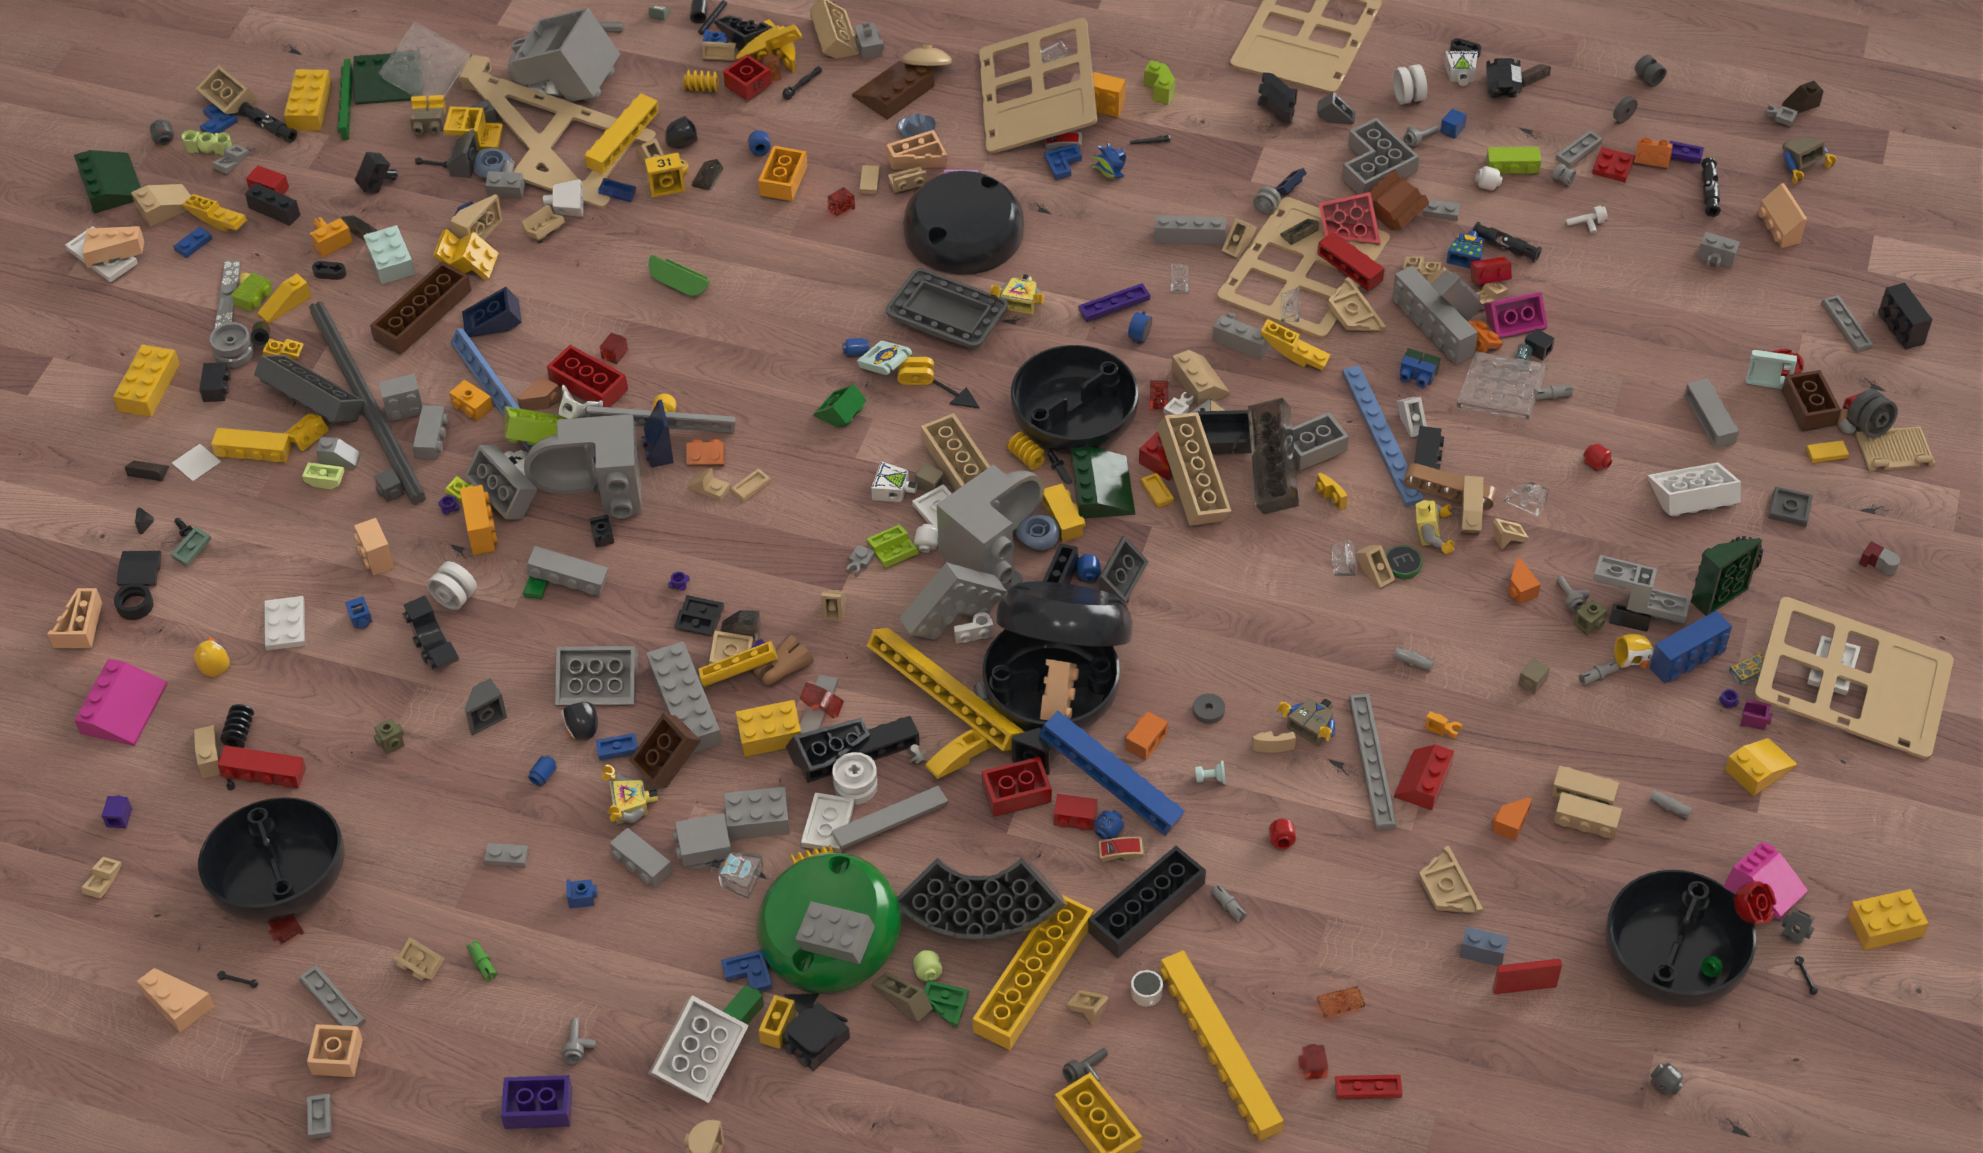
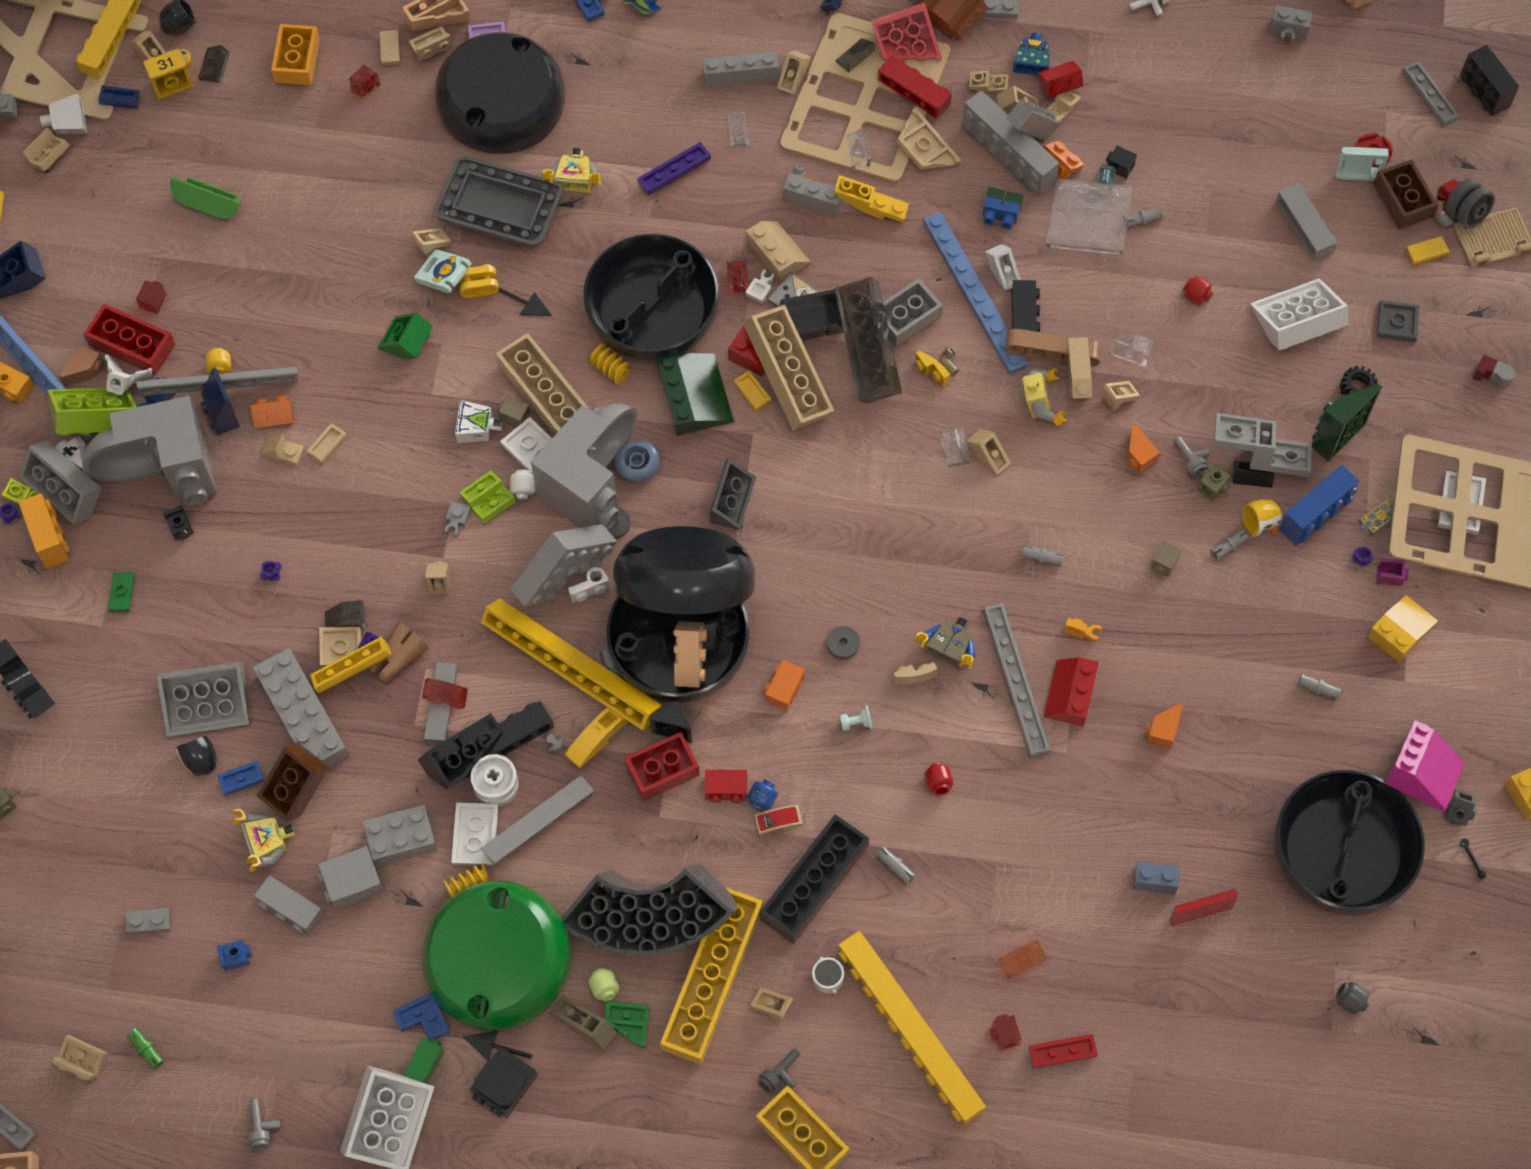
camera: 10 degrees left, 15 degrees up
white wheel [427,561,477,610] -> none
dark grey slope [465,678,507,736] -> none
light grey brick [526,546,608,596] -> none
blue brick [528,756,557,786] -> none
black slope [674,595,724,636] -> none
clear torso [711,852,763,899] -> none
yellow brick [736,700,801,757] -> none
blue head [748,130,771,156] -> none
yellow brick [759,995,796,1049] -> none
light grey brick [795,901,875,964] -> none
blue brick [842,338,869,357] -> none
blue brick [1039,711,1185,836] -> none
yellow brick [1041,483,1085,542] -> none
black brick [1042,543,1079,584] -> none
black piece [1047,450,1072,484] -> none
blue head [1076,554,1101,583] -> none
blue piece [1128,311,1152,343] -> none
light grey wheel [1253,186,1281,214] -> none
black tile [1385,545,1423,579] -> none
tan wing [1418,846,1483,914] -> none
black piece [1472,222,1542,262] -> none
dark pink slope [1484,292,1548,338] -> none
tan brick [1551,765,1619,806] -> none
tan brick [1554,792,1622,839] -> none
green plate [1701,956,1723,977] -> none
red cylinder [1734,881,1776,924] -> none
none -> tan slope [411,228,451,259]
none -> dark tan arm [940,347,959,376]

